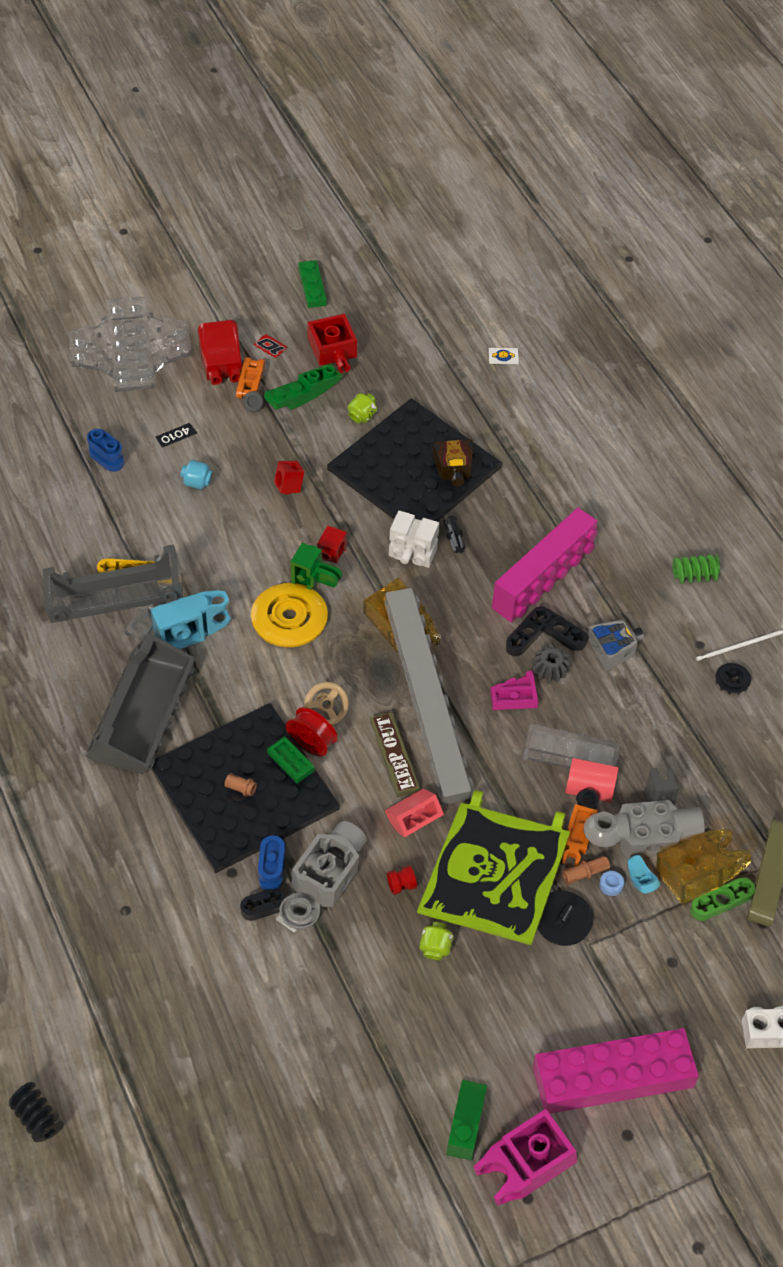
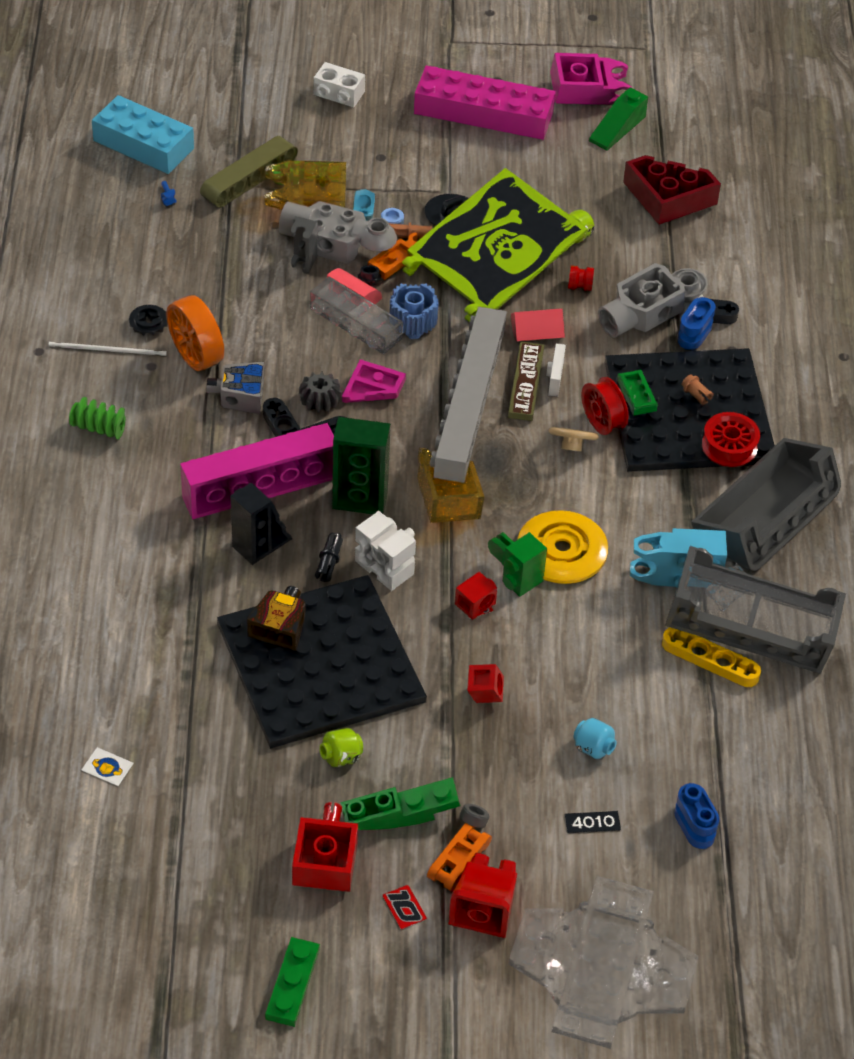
camera: 155 degrees left, 5 degrees down
none -> orange piece [166,295,224,371]
none -> black wedge [230,483,292,565]
none -> dark green brick [332,417,391,515]
none -> medium blue brick [389,283,439,339]
none -> white plate [546,343,566,397]
none -> dark red brick [623,155,721,225]
none -> red wheel [702,412,760,467]

